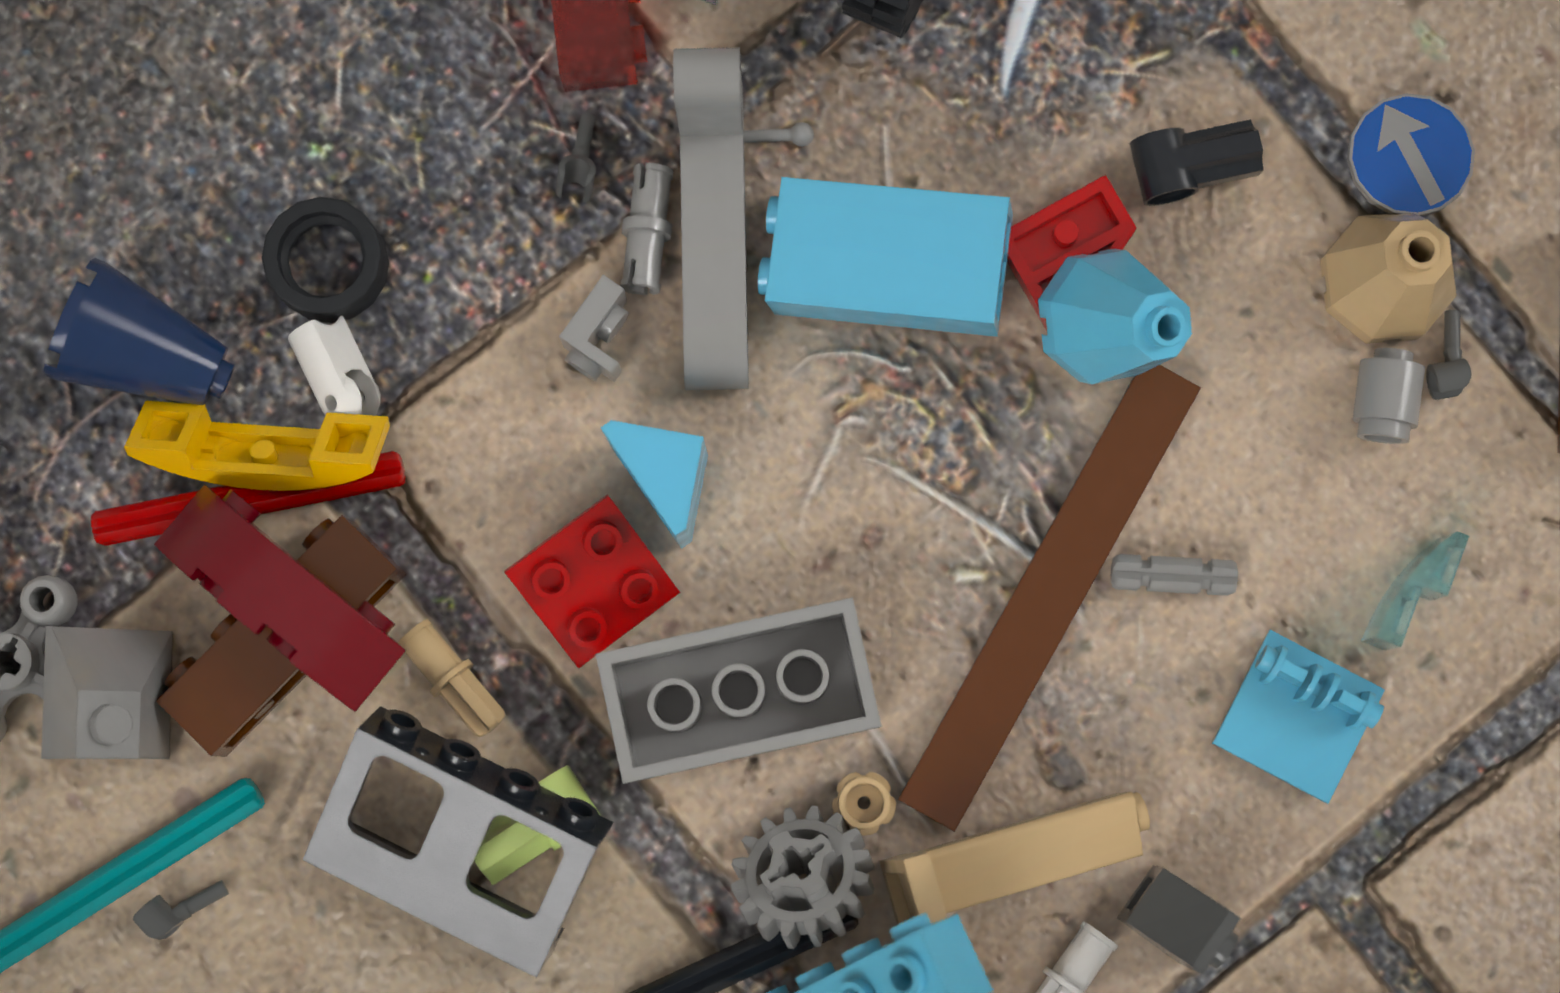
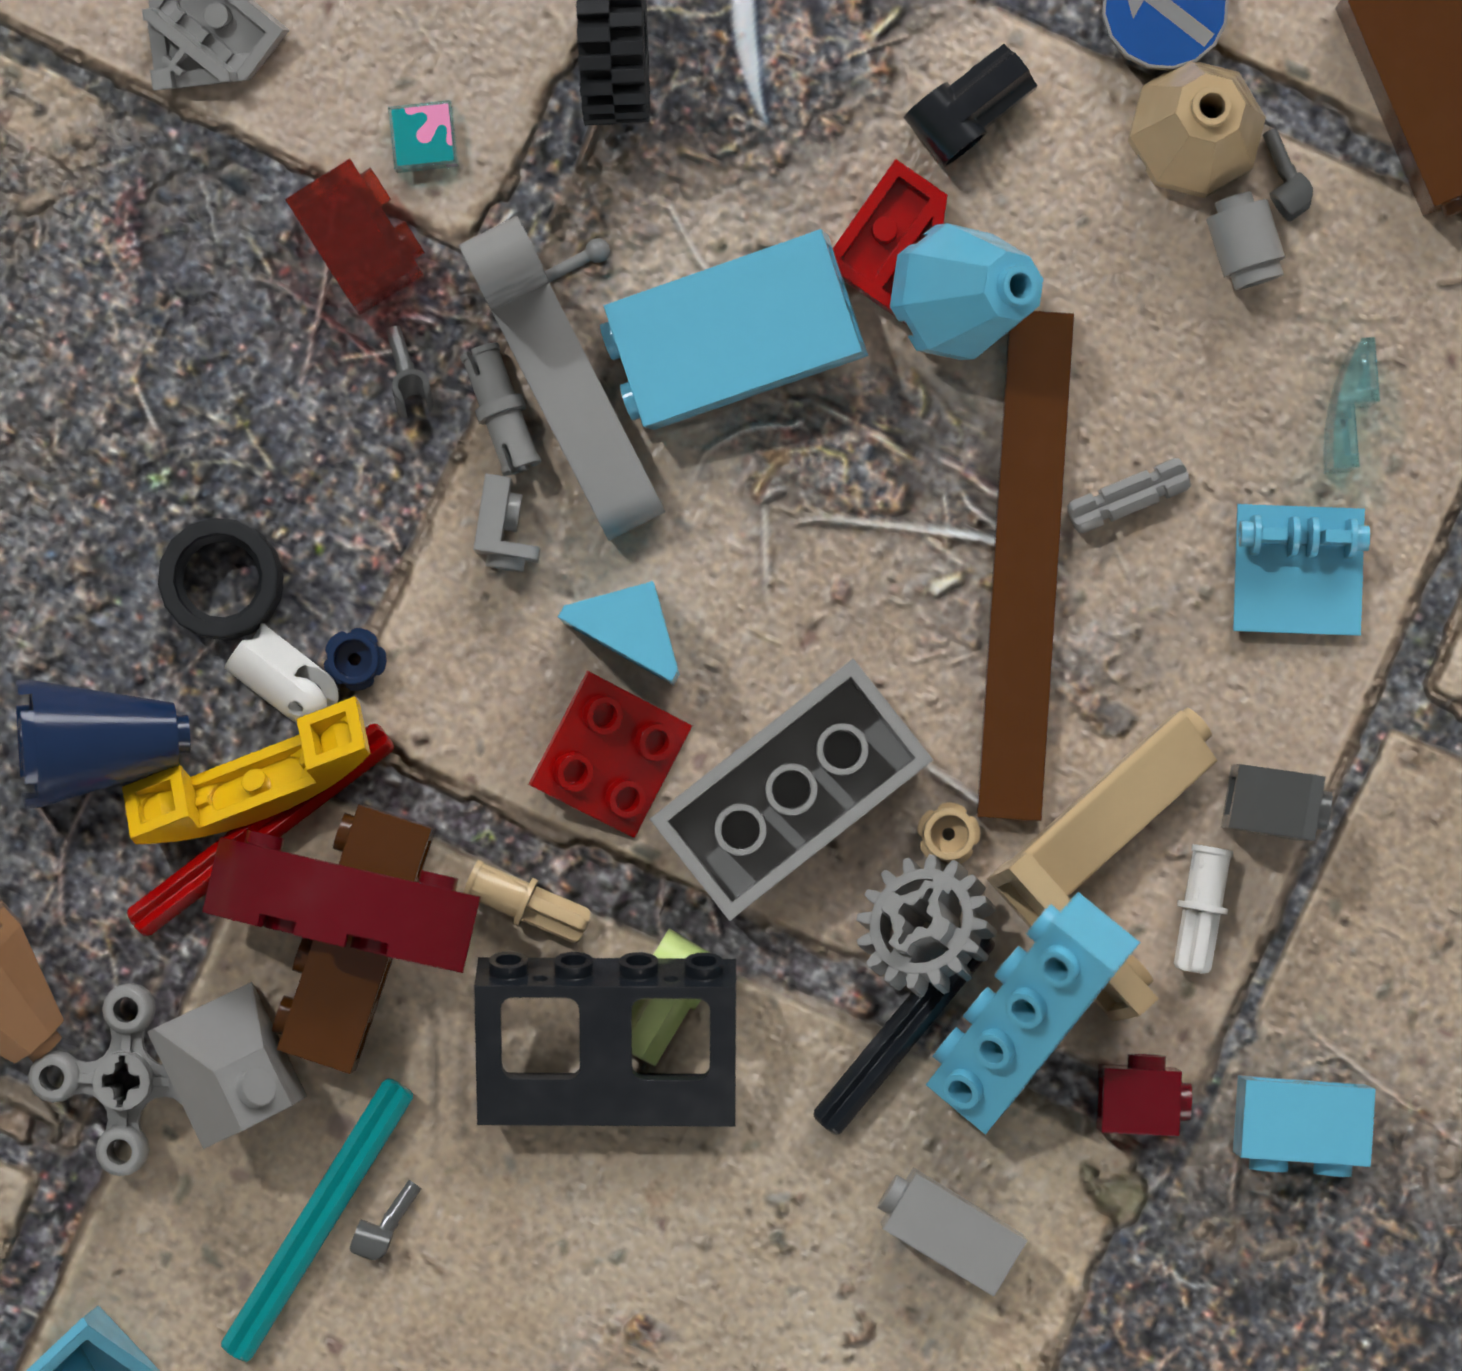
camera: 25 degrees left, 5 degrees up
none -> dark blue plate [324,628,387,691]

